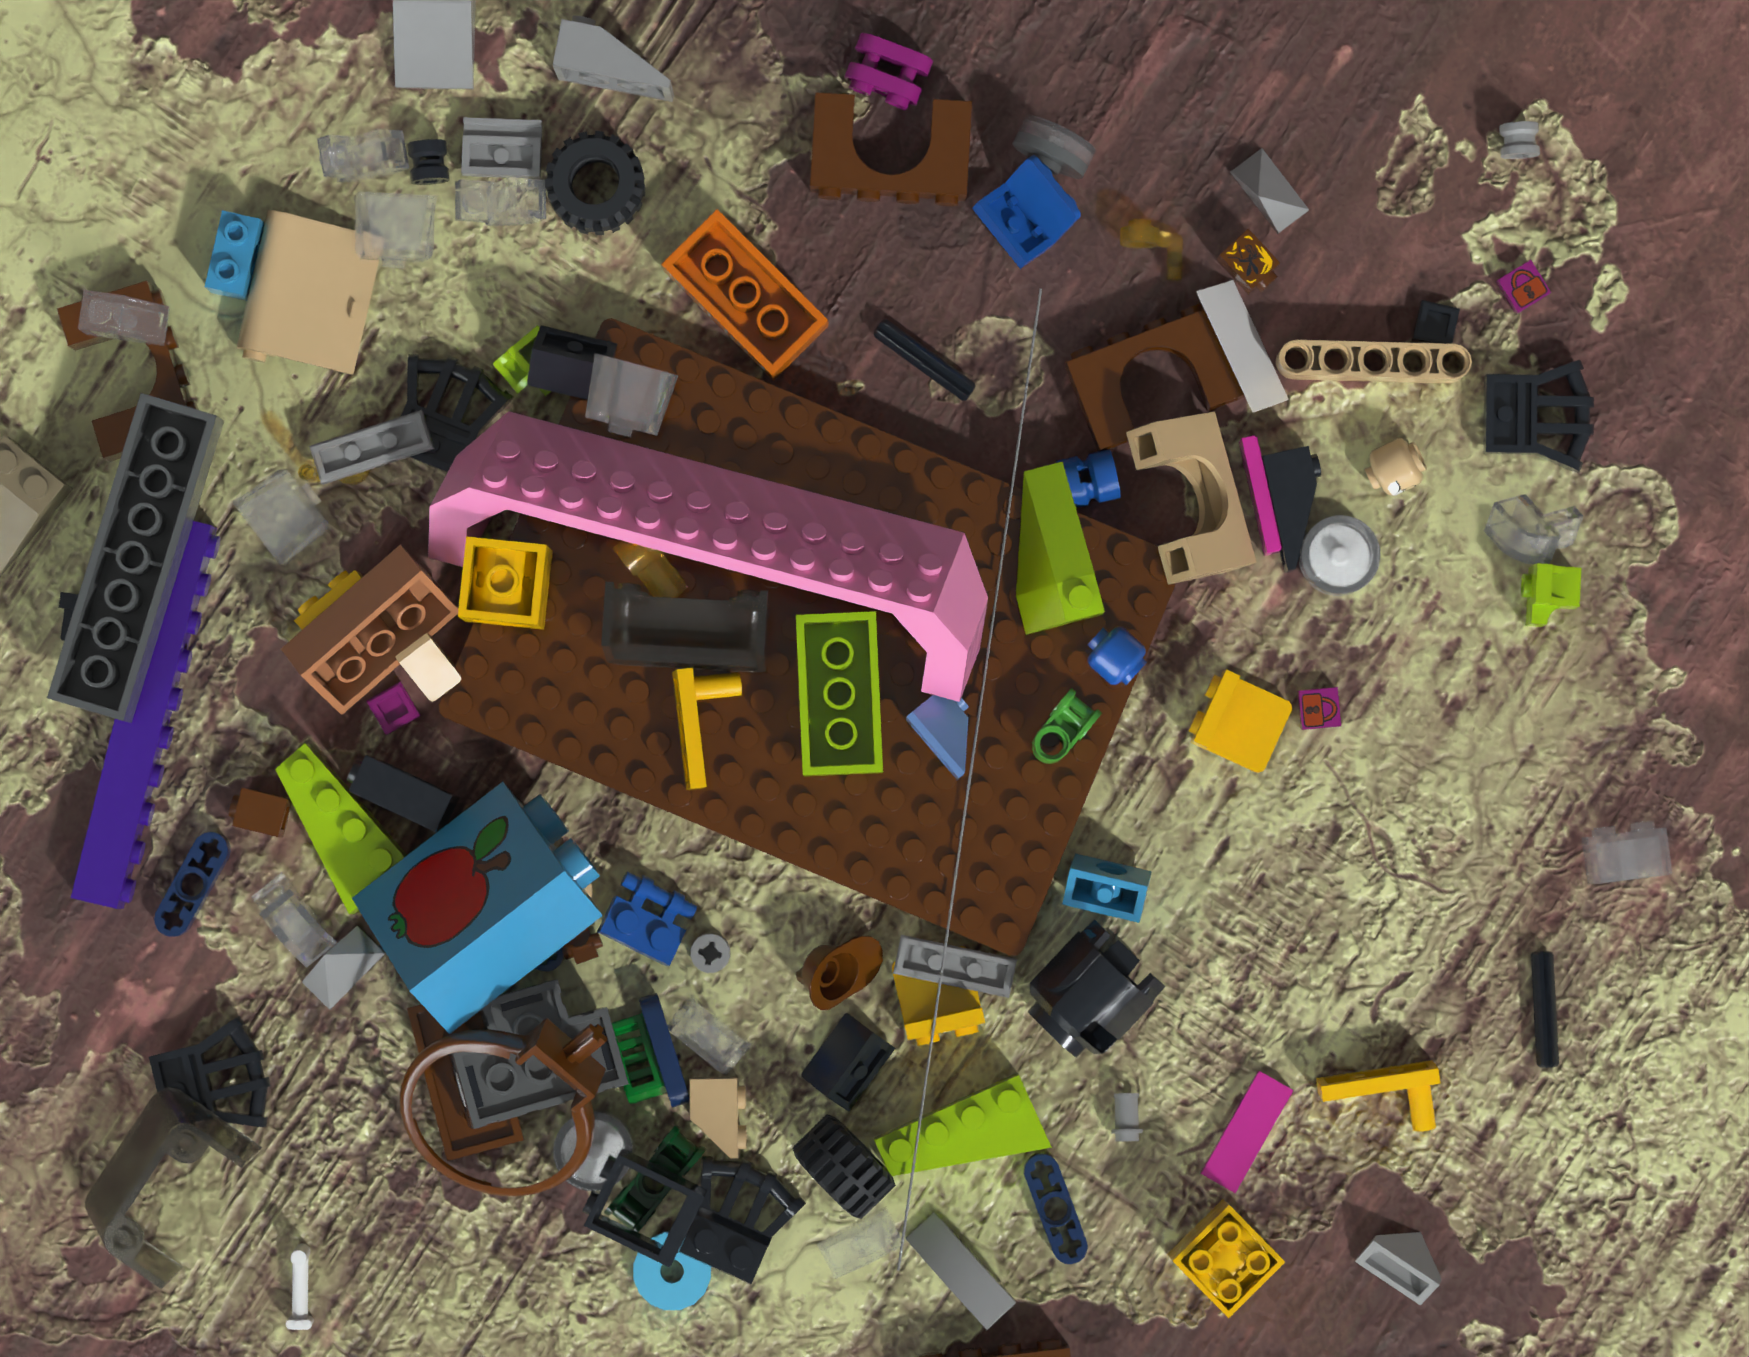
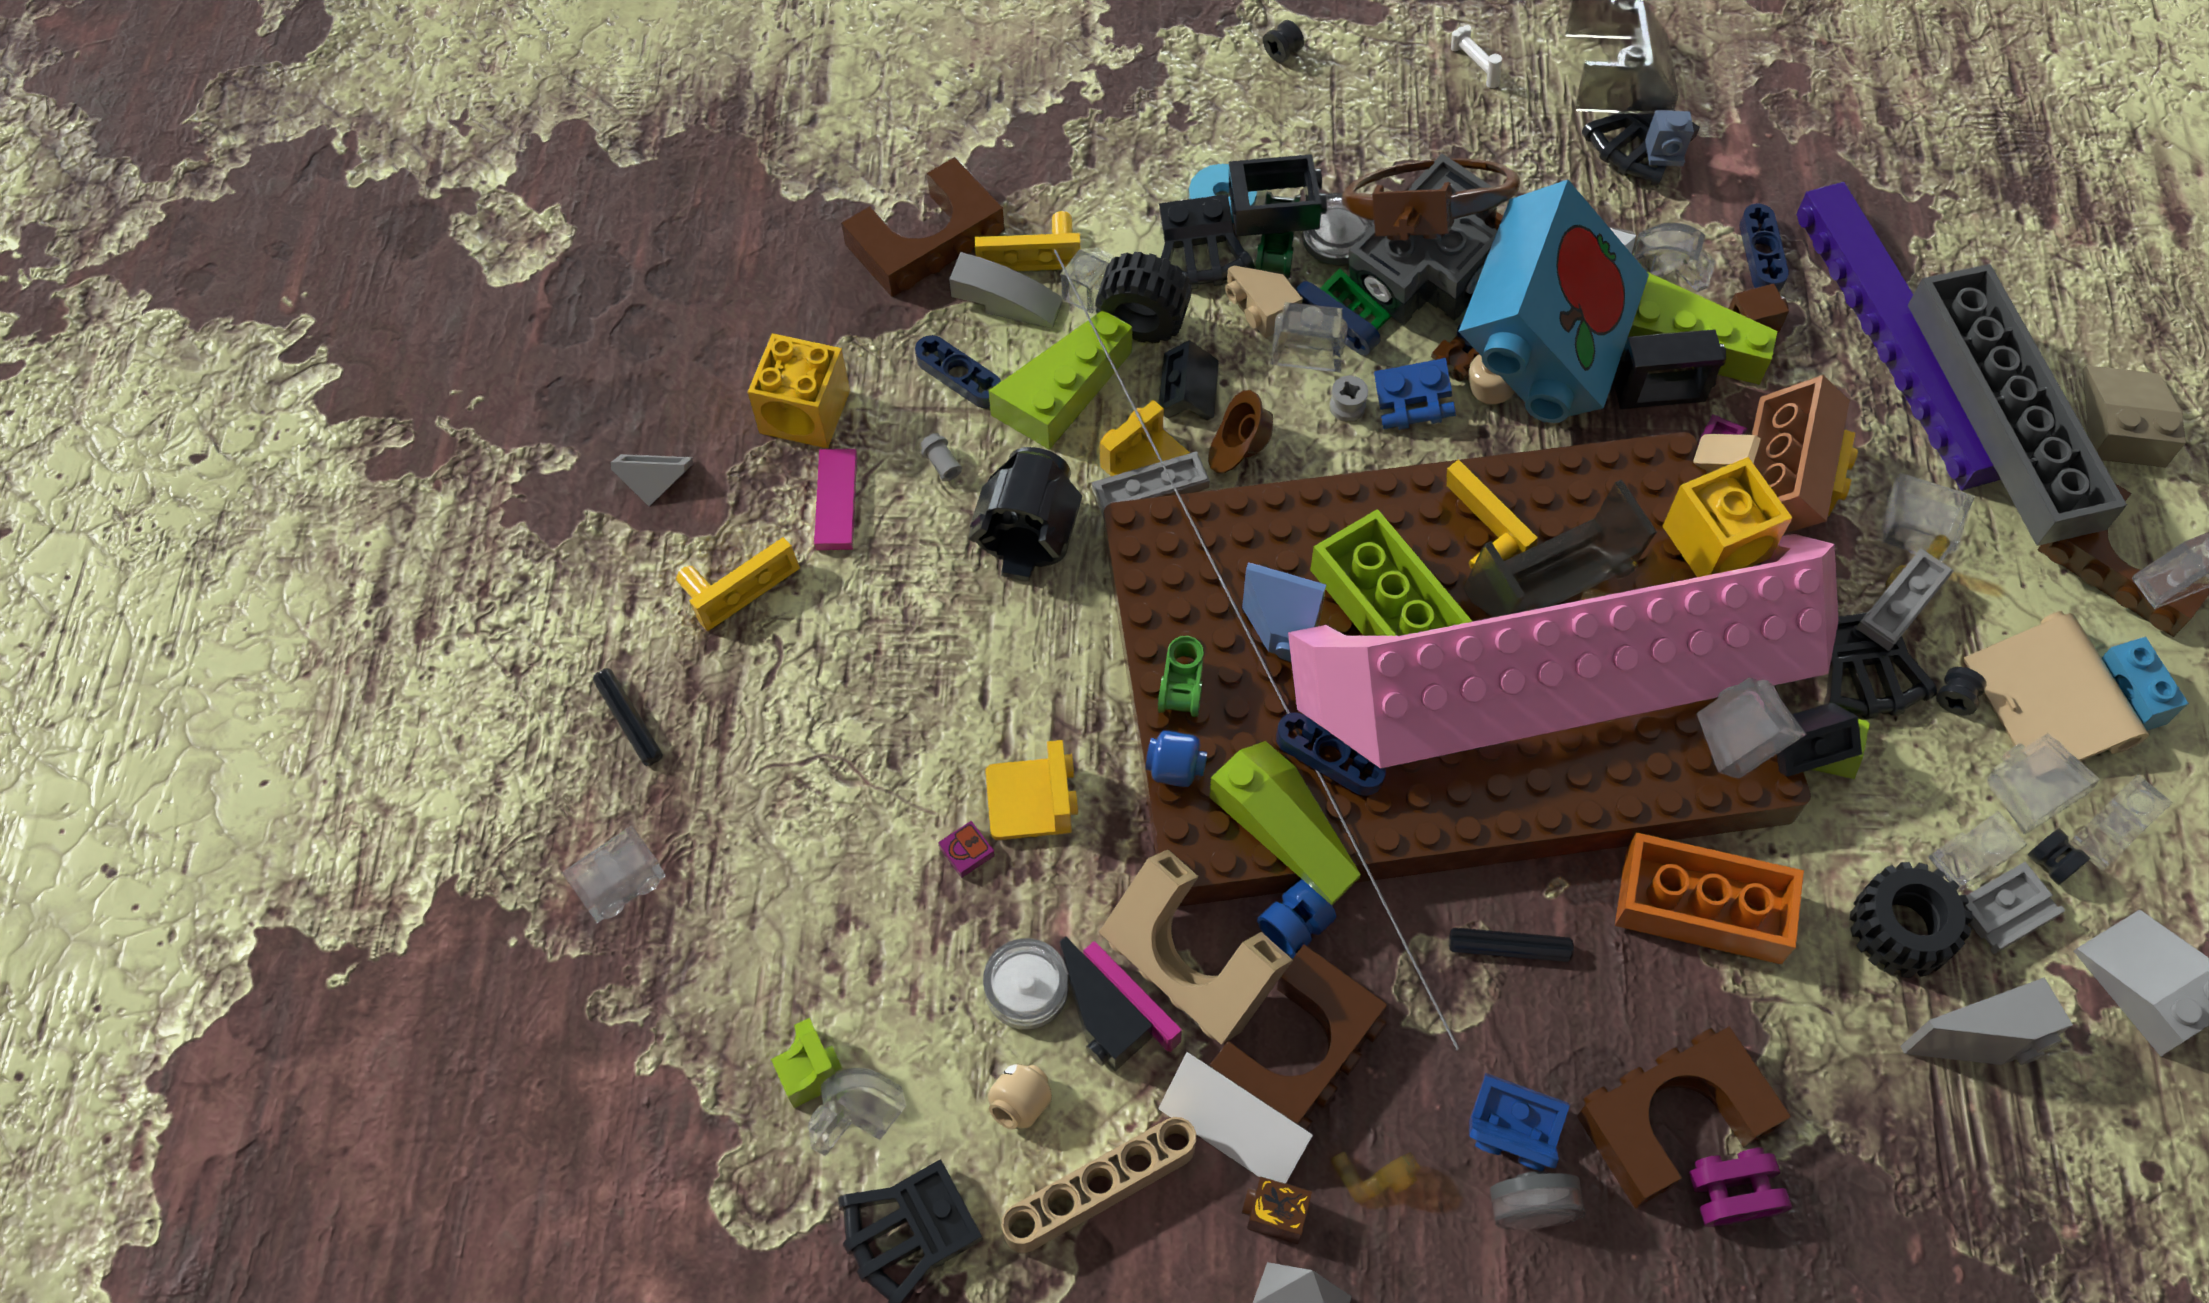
camera: 150 degrees right, 25 degrees down
dark azure brick [1062,853,1152,923] -> none
black tile [1412,300,1460,344] -> none
none -> yellow piece [975,211,1081,271]
none -> dark blue beam [1276,713,1386,796]
none -> sand blue brick [1645,110,1694,166]
none -> black wheel [1936,667,1987,716]

